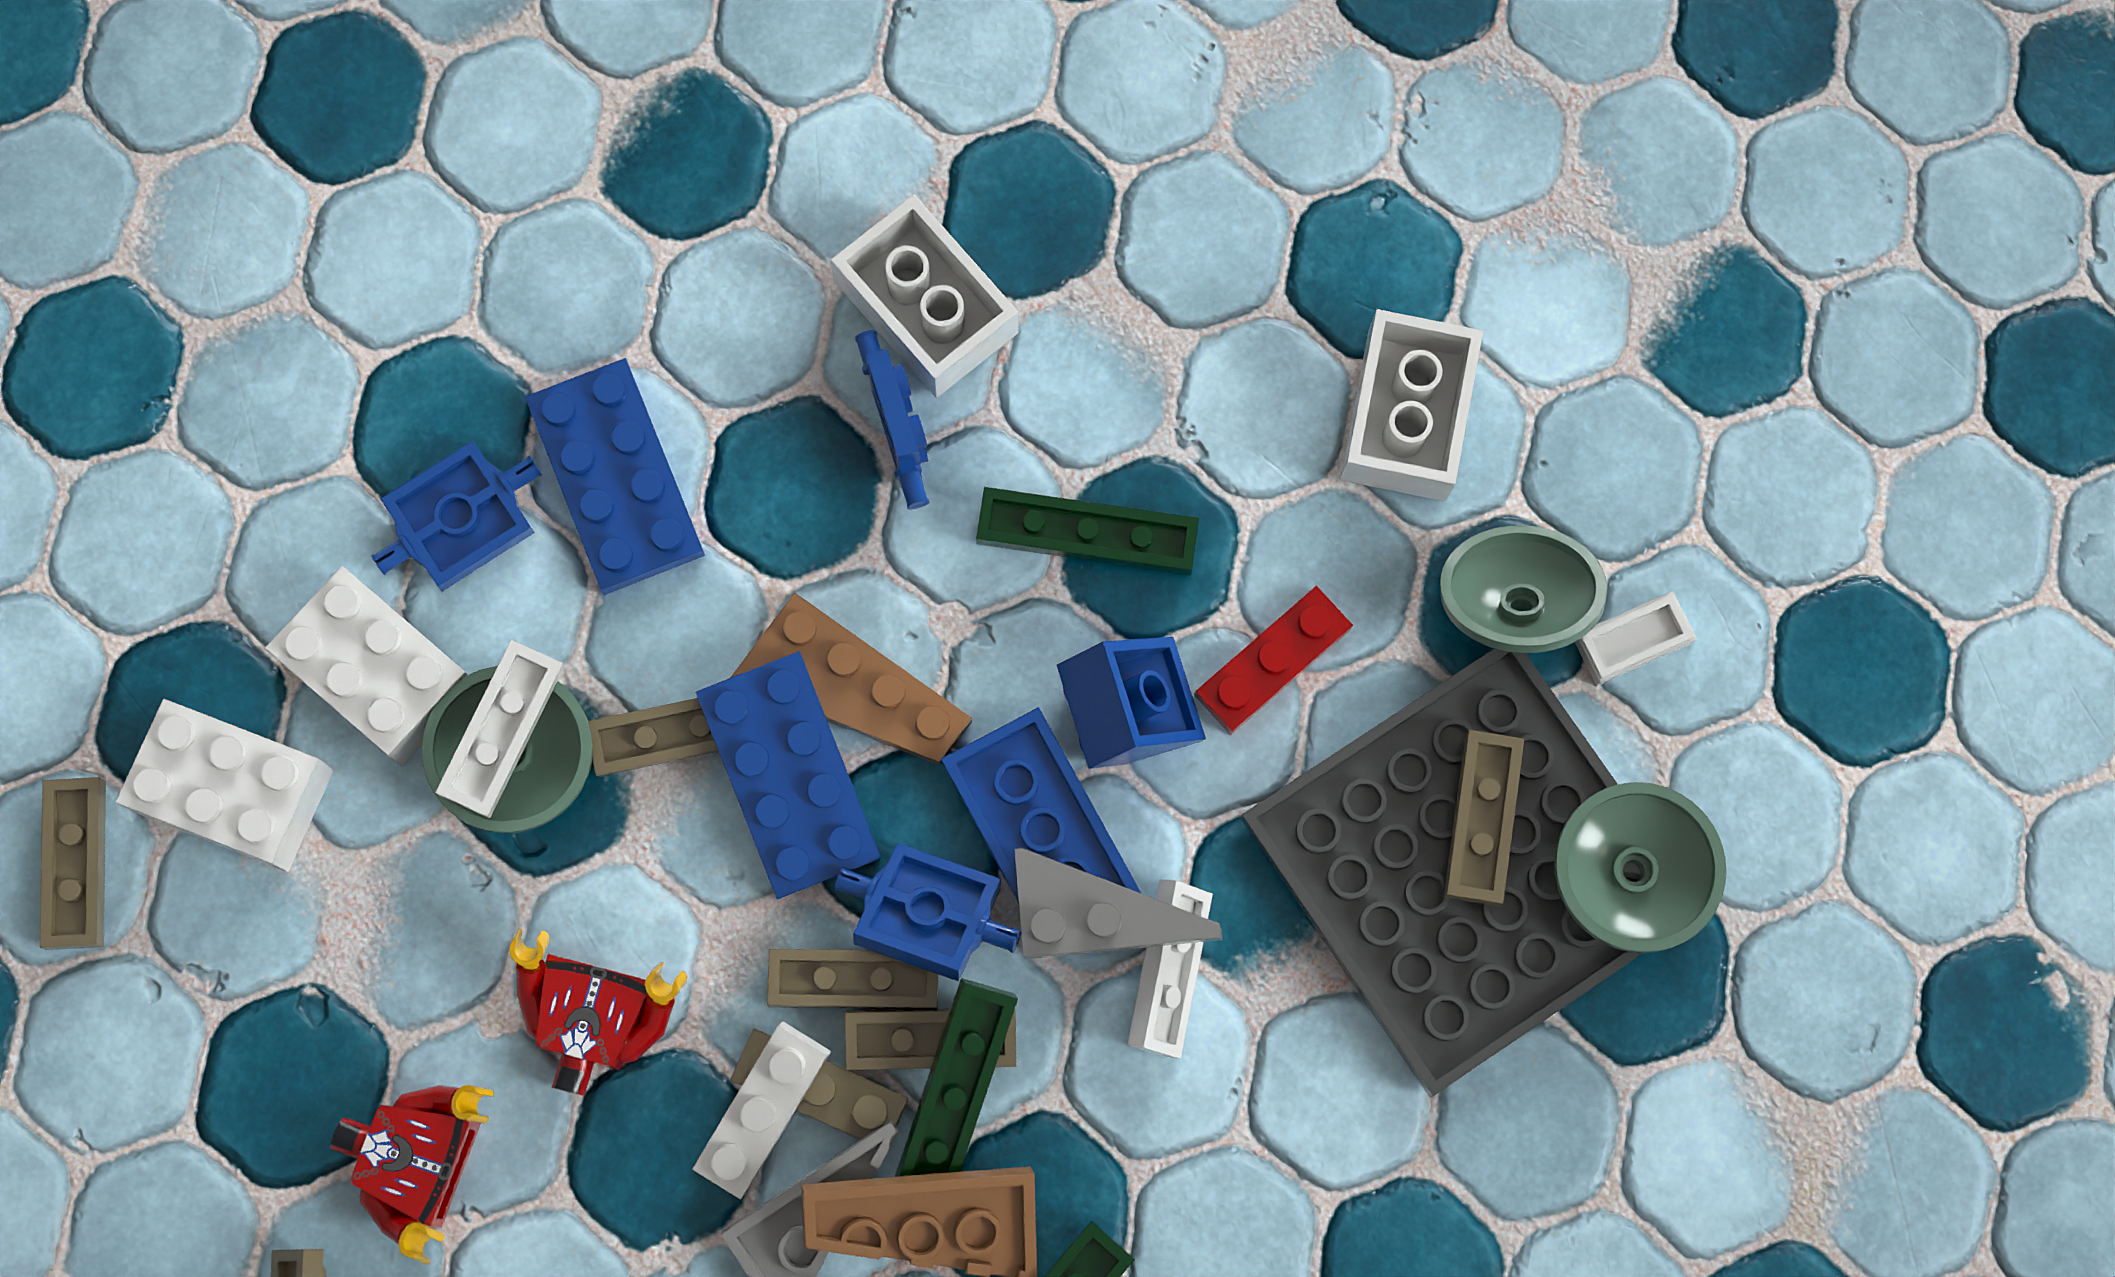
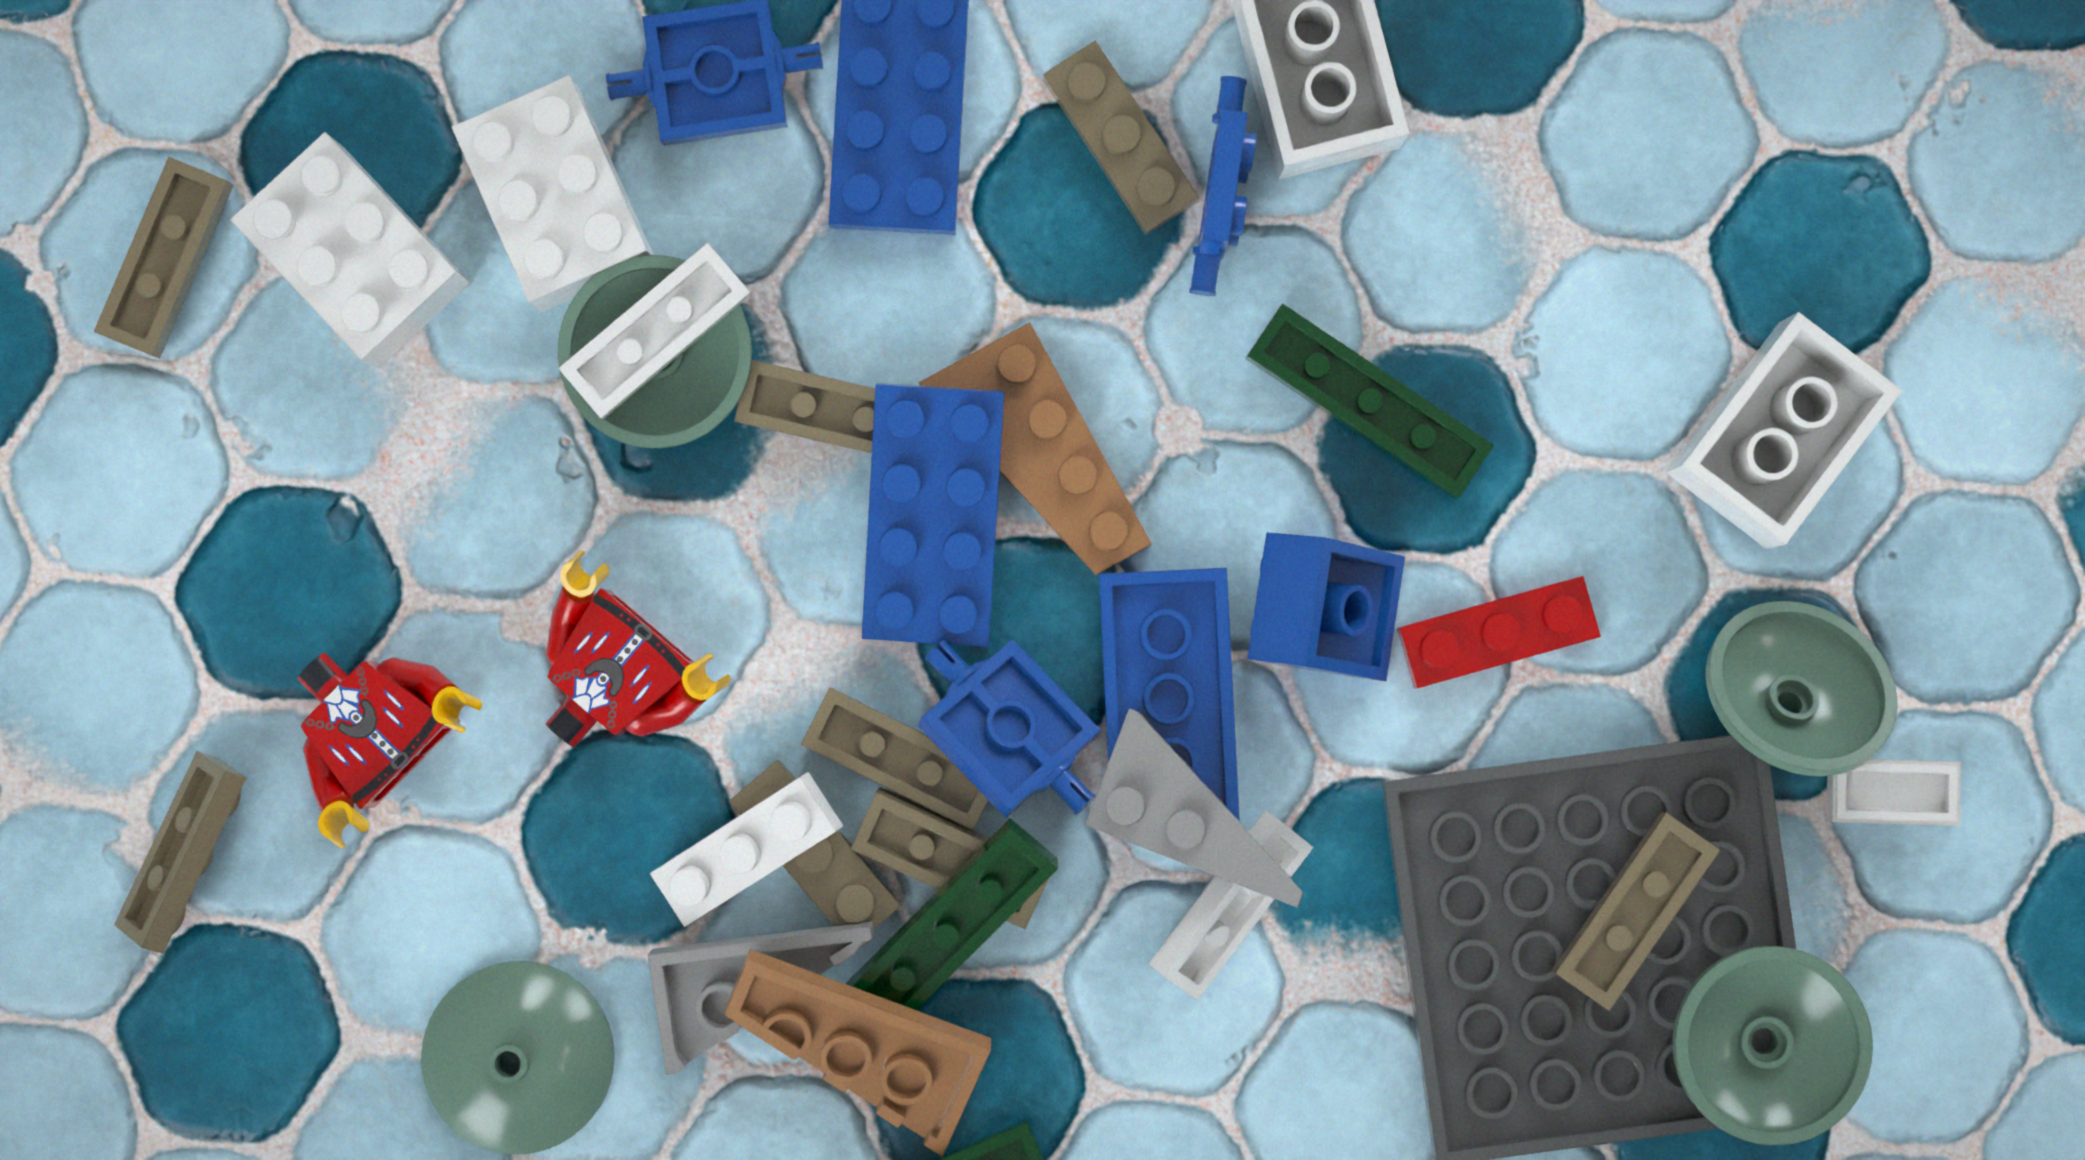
camera: 30 degrees right, 10 degrees up
none -> dark tan plate [1043,40,1200,236]

